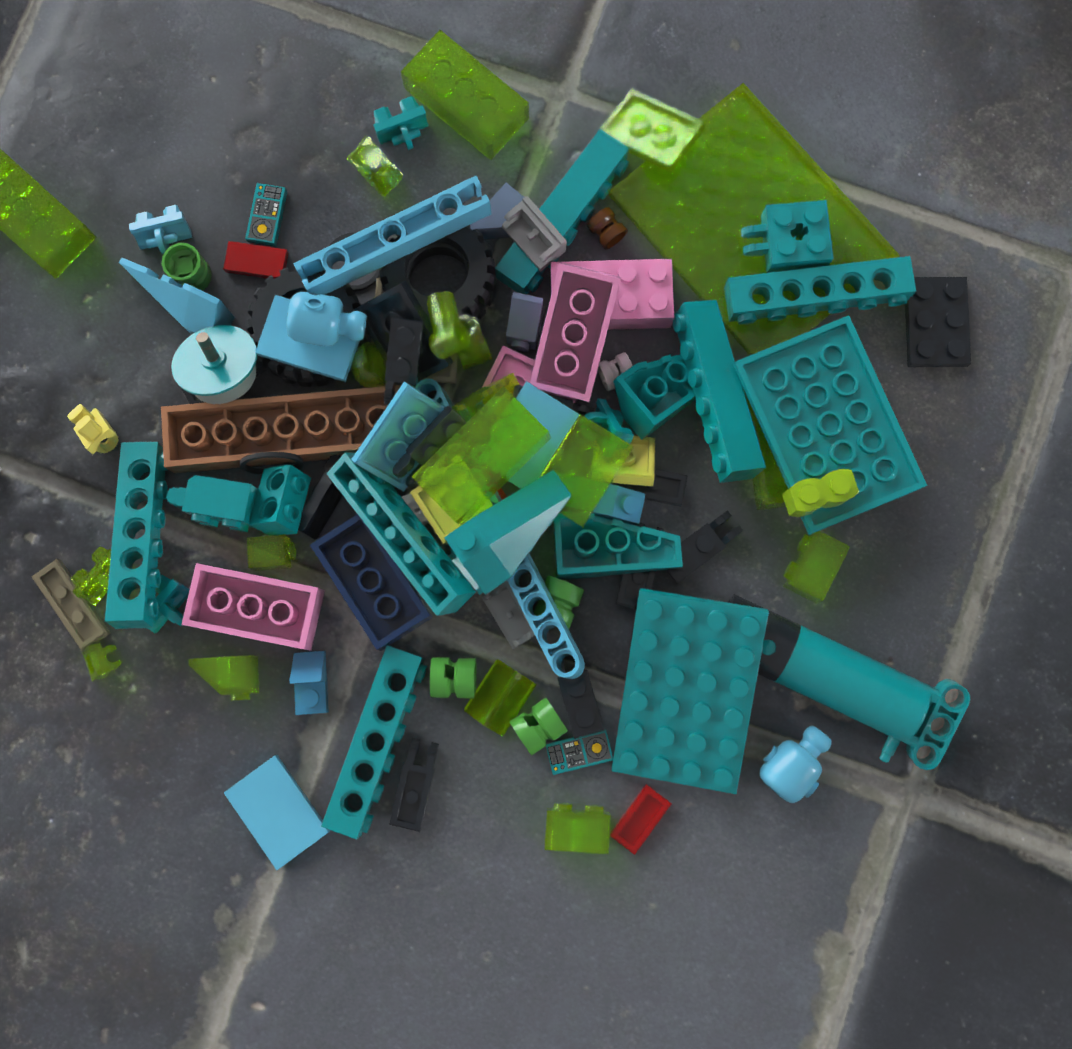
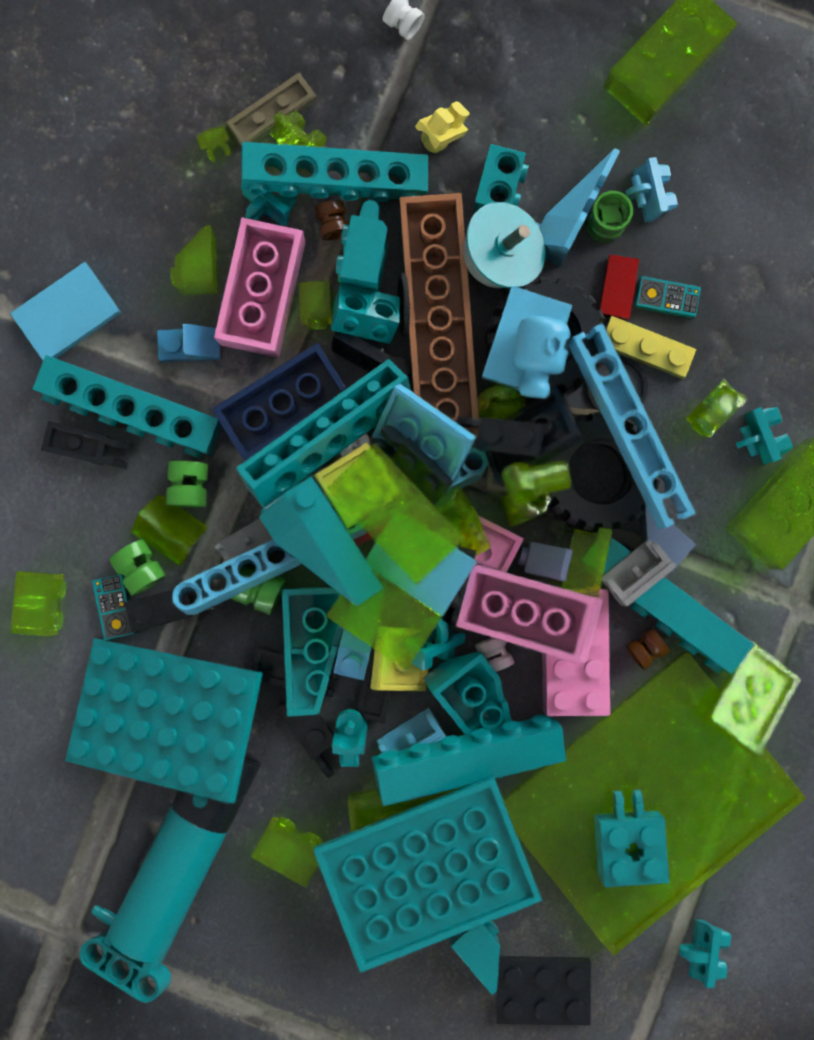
camera: 90 degrees right, 5 degrees up
red tile [609,784,672,855] -> none
teal brick [724,256,916,324] -> none
medium azure piece [759,726,832,803] -> none
lime brick [782,469,859,517] -> none
none -> reddish brown wheel [314,200,349,241]
none -> teal hips [332,709,368,767]
none -> medium azure hinge [377,707,447,752]
none -> teal slope [450,921,500,995]
none -> teal brick [473,144,529,213]
none -> clear neon green panel [562,527,612,598]
none -> light yellow plate [606,316,696,379]
none -> teal hips [679,919,731,988]

